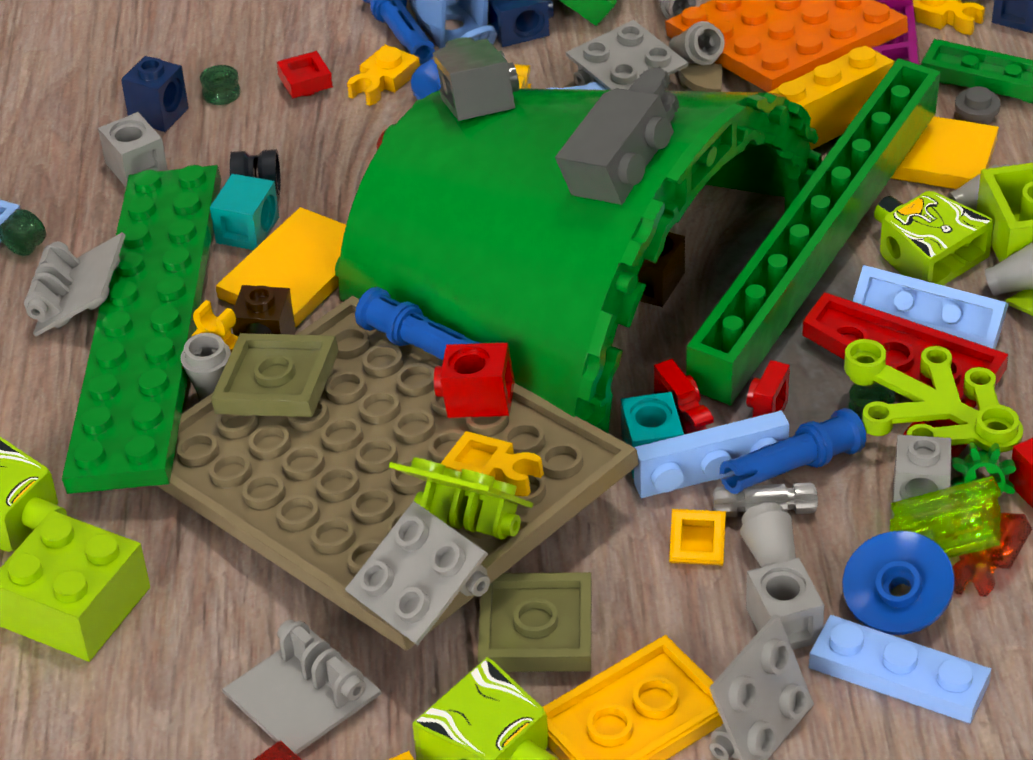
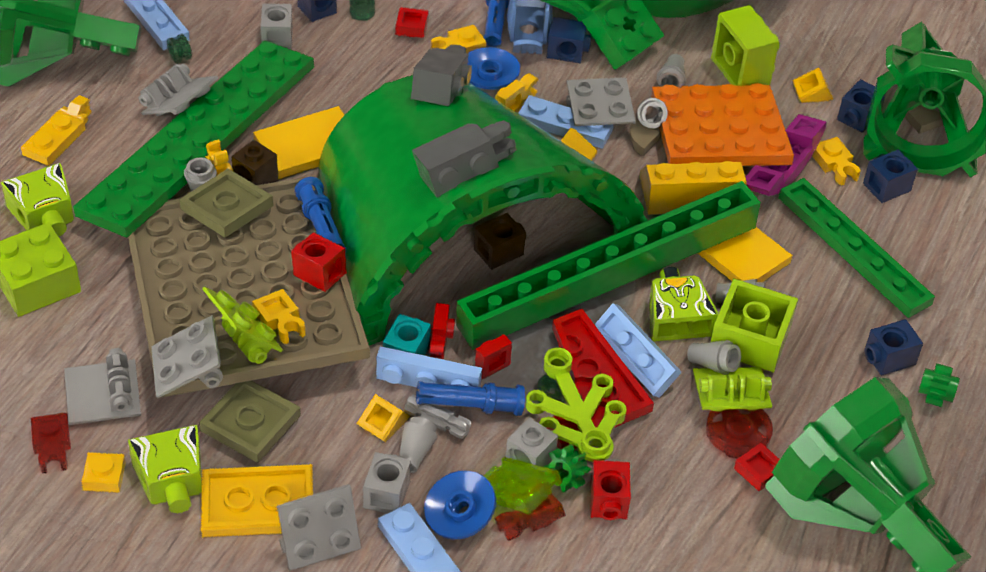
camera: 25 degrees right, 5 degrees up
teal brick [210,174,280,250] -> none
black wheel [230,149,281,195] -> none
dark grey plate [955,86,1001,125] -> none

